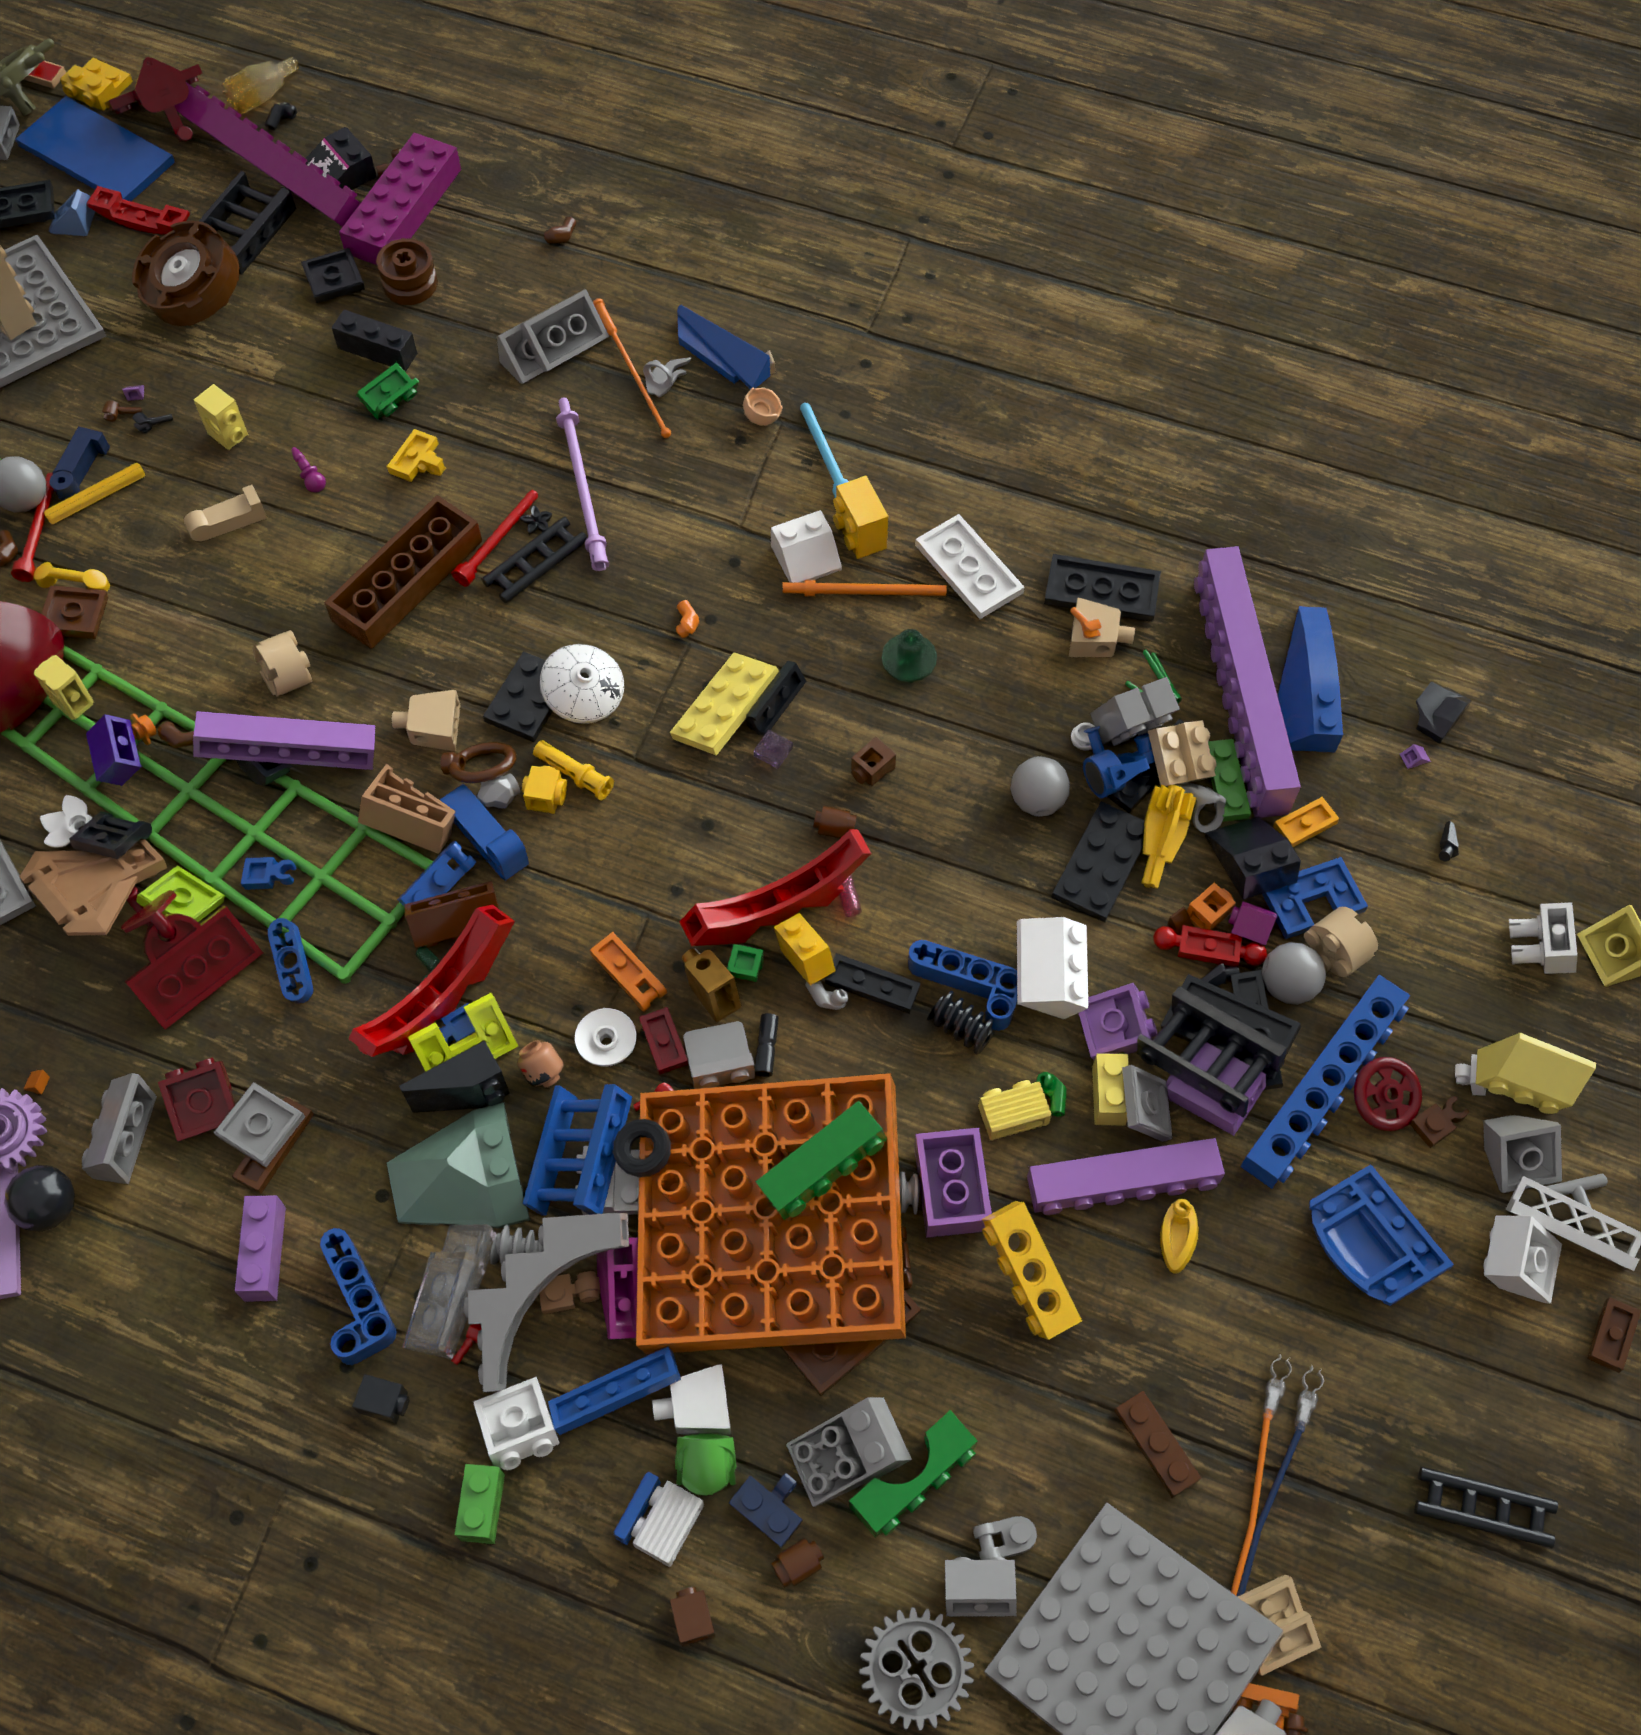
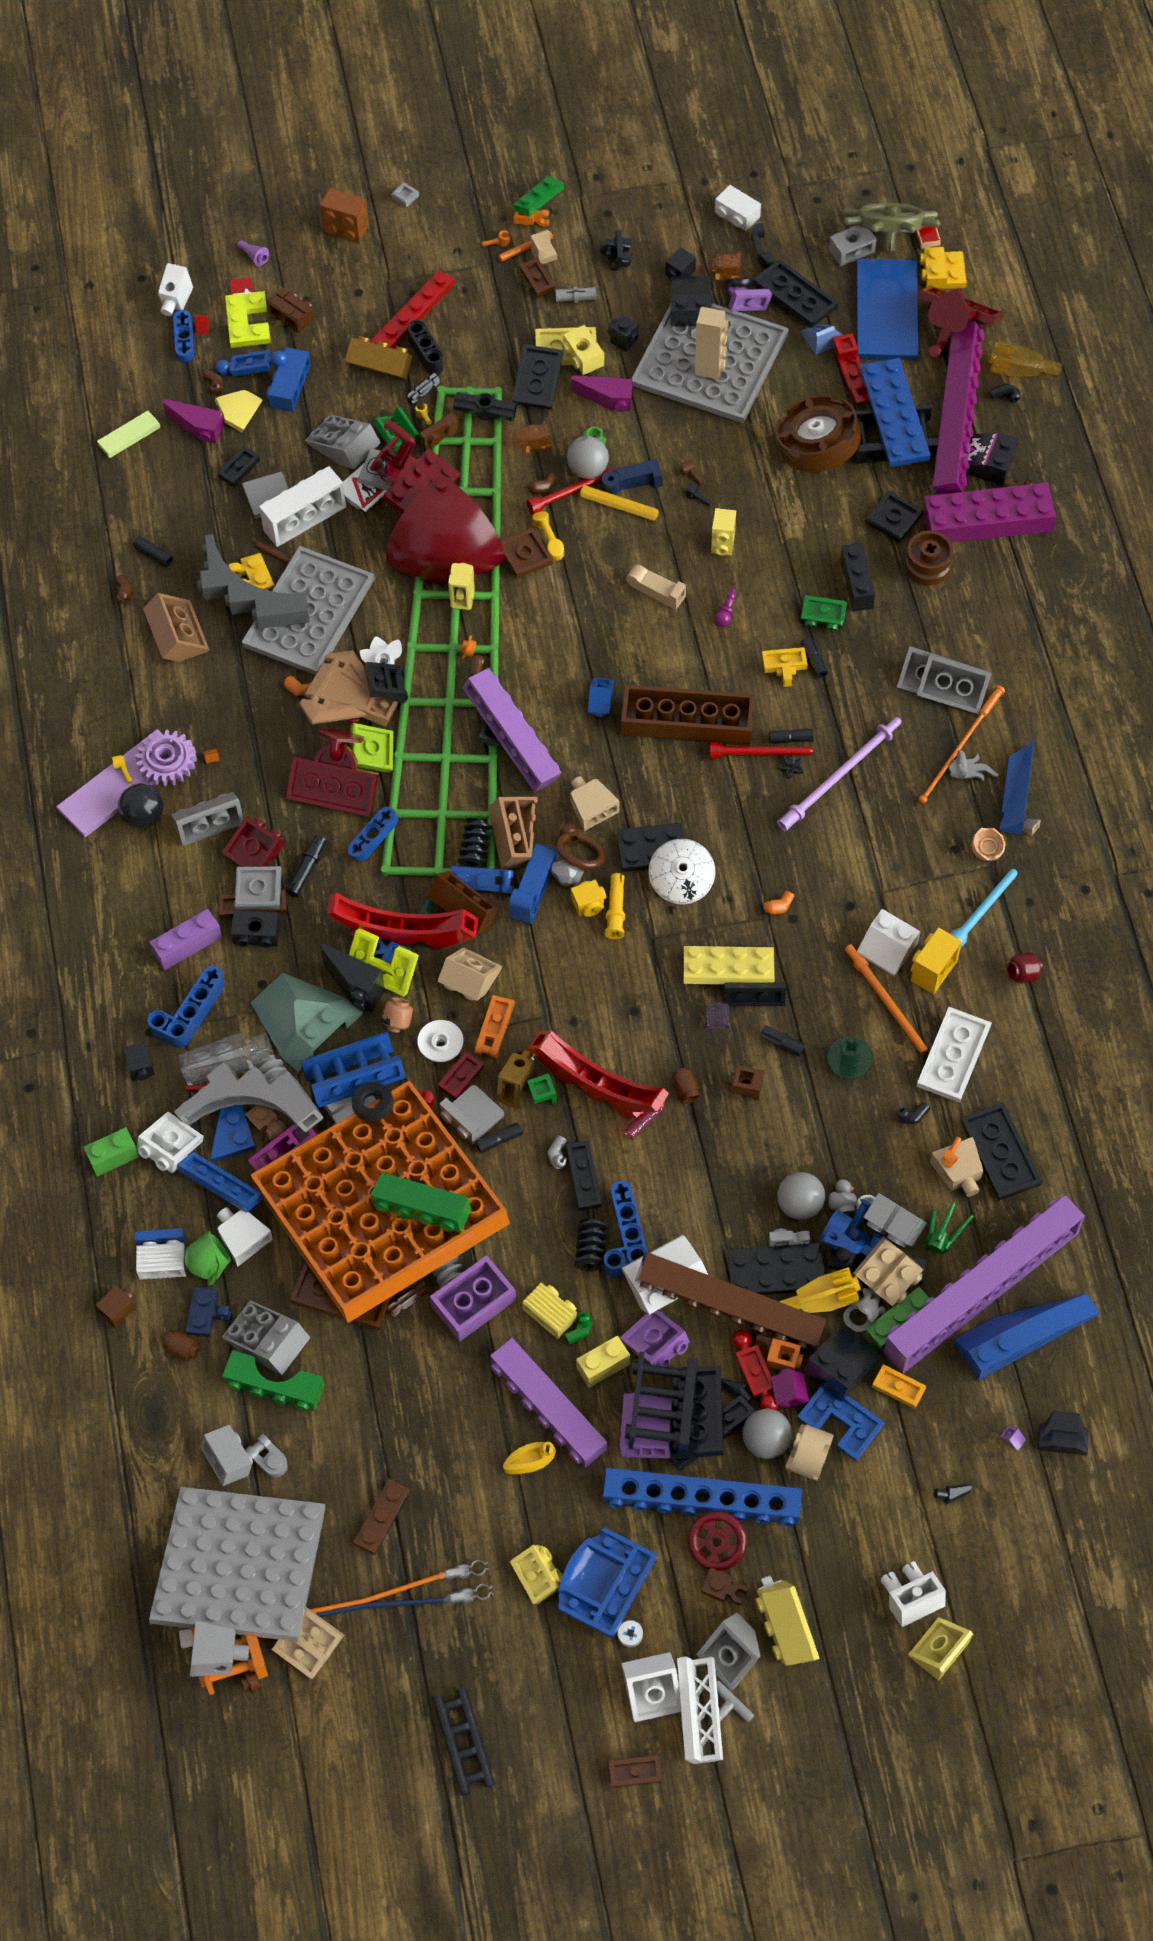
camera: 60 degrees right, 0 degrees up
dark purple brick [86,714,141,786] -> none
medium lavender piece [123,385,144,401] -> none
blue plate [241,857,296,890] -> none
tan brick [252,630,312,697] -> none
black bar [481,516,587,603] -> none
reddish brown arm [544,217,576,244] -> none
yellow brick [774,913,836,986] -> none
light grey gear [859,1608,974,1731] -> none
yellow brick [982,1201,1082,1340] -> none
light grey tile [1122,1065,1172,1142] -> none
none -> blue wing [211,1105,256,1163]
none -> black brick [231,910,281,948]
none -> orange arm [284,676,311,696]
none -> black pin [286,835,327,898]
none -> tan slope [437,947,502,1001]
none -> black piece [458,818,492,867]
none -> light yellow bracket [510,1545,563,1604]
none -> blue slope [588,678,615,717]
none -> white tile [618,1621,643,1647]
none -> reddish brown brick [635,1252,826,1351]
none -> black axle [760,1026,806,1057]
none -> light grey plate [768,1229,810,1247]
none -> black piece [769,728,814,744]
none -> black piece [801,637,828,679]
none -> light grey animal [828,1179,857,1216]
none -> blue plate [860,358,930,467]
none -> black arm [896,1102,930,1124]
none -> dark red head [1007,952,1042,983]

